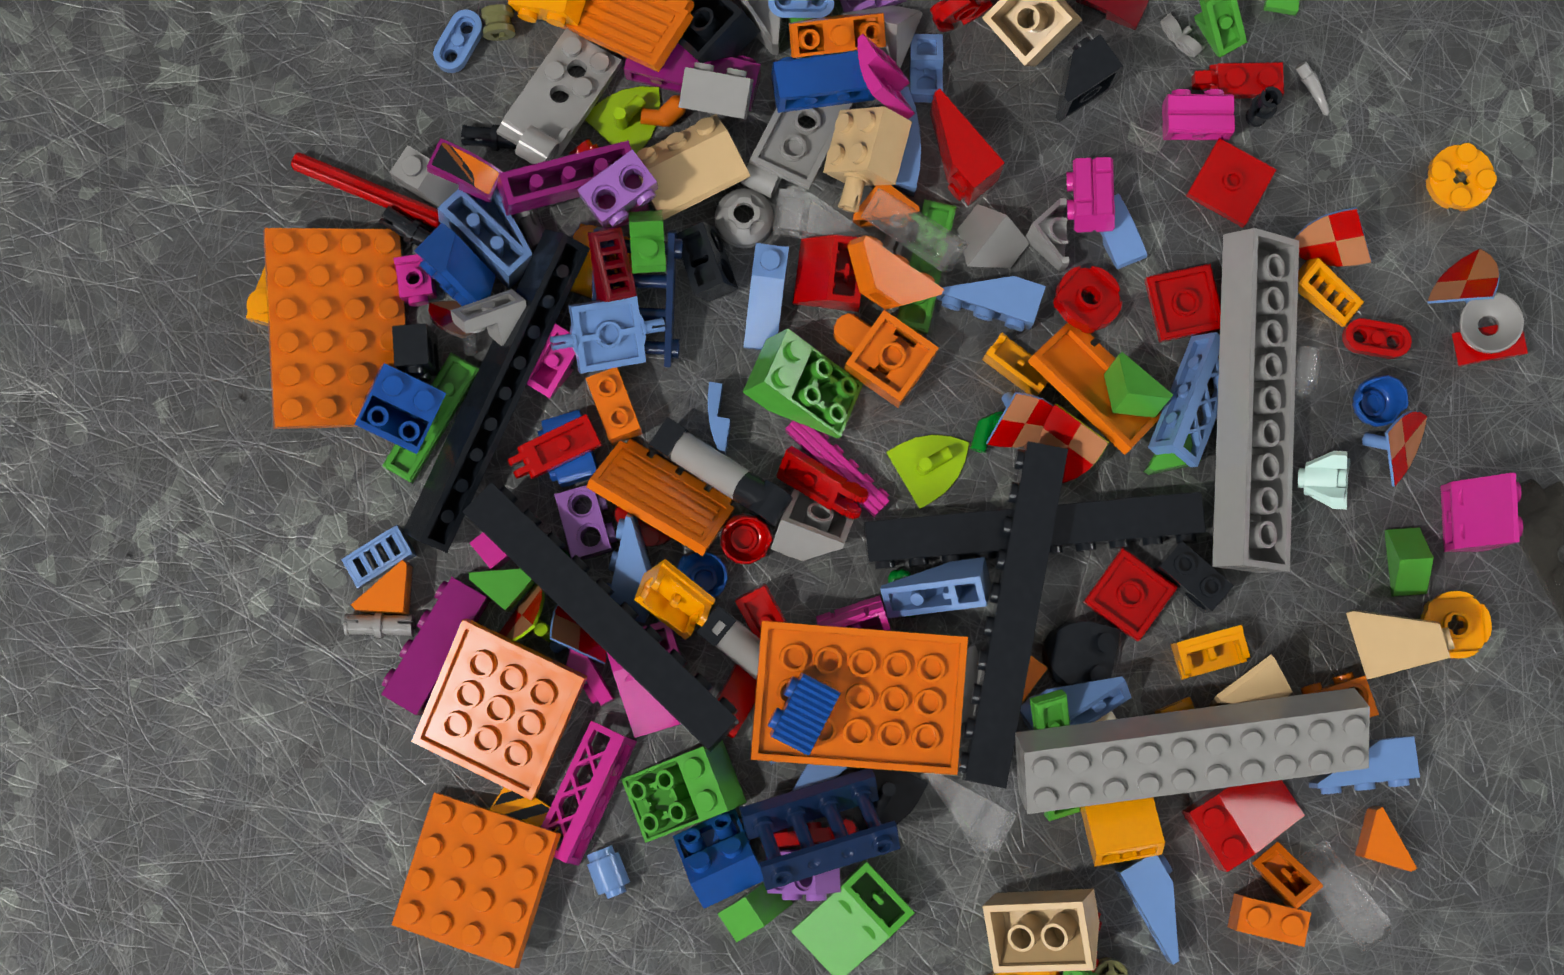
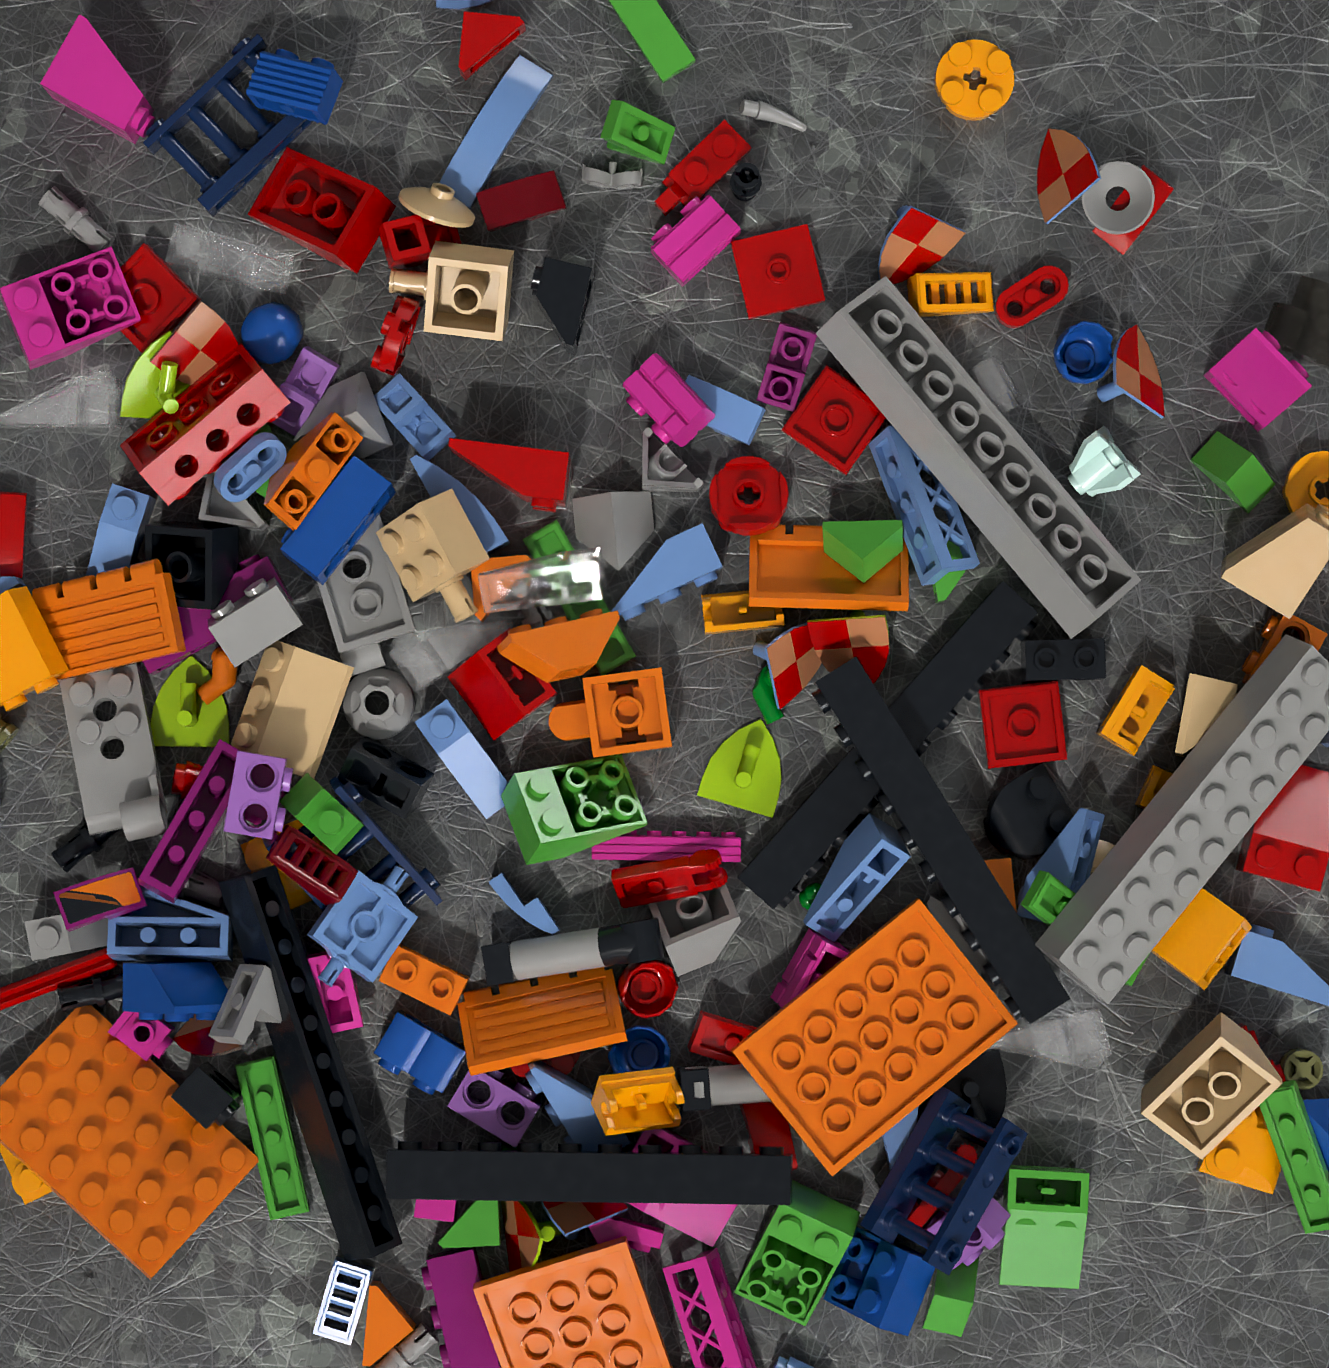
camera: 45 degrees left, 5 degrees up
blue slope [354,363,446,454] -> none
red hinge [508,414,602,479] -> none
blue brick [767,672,841,756] -> none
dark pink slope [857,34,915,119] -> none
none -> magenta slope [756,322,817,412]

